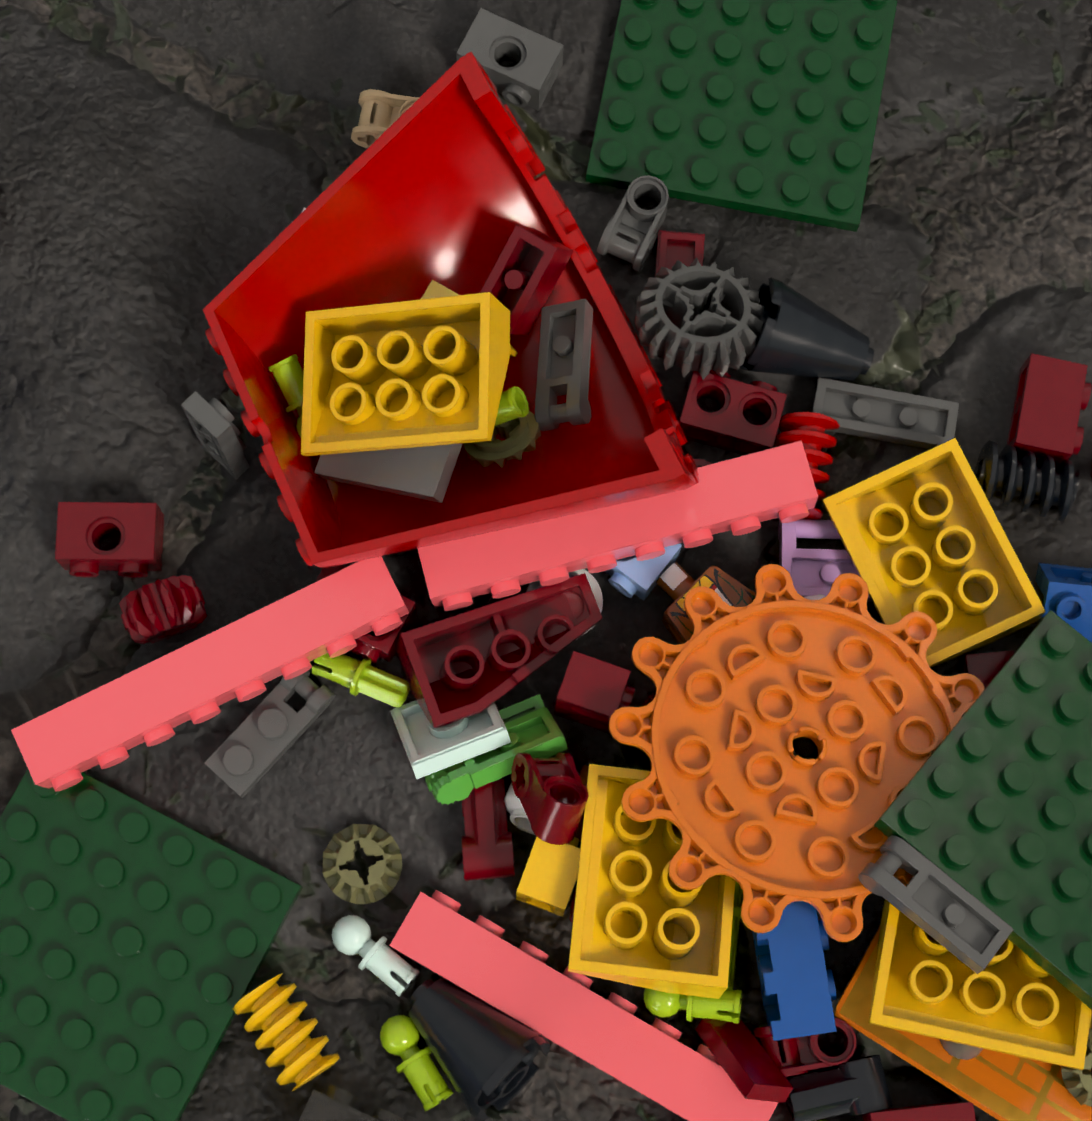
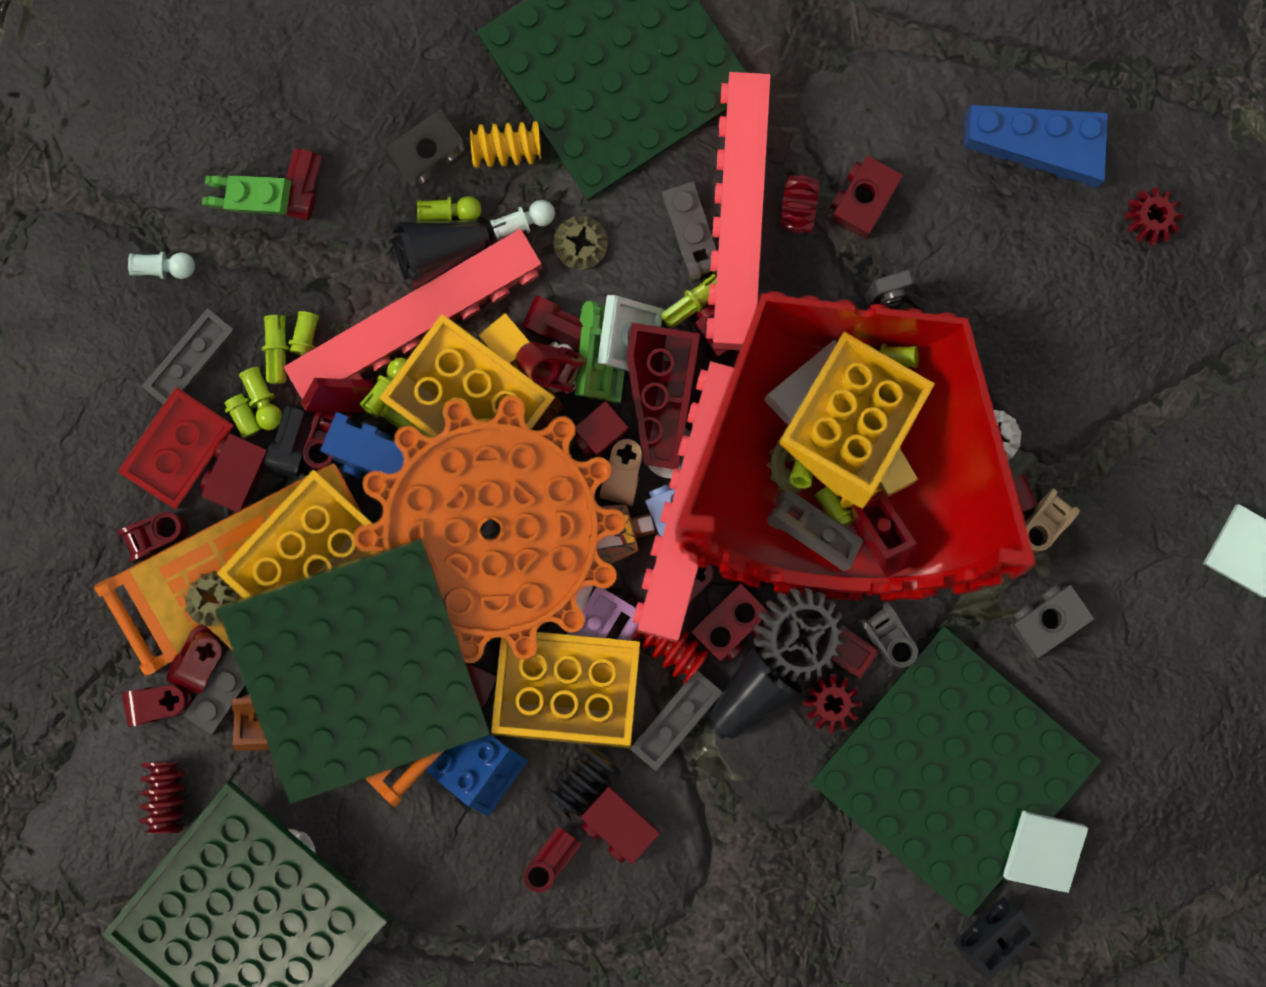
camera: 120 degrees right, 10 degrees up
dark grey plate [858,835,1014,974] -> none
none -> tan piece [599,439,642,506]
none -> dark red gear [802,674,862,733]
none -> lime pin [814,487,853,527]

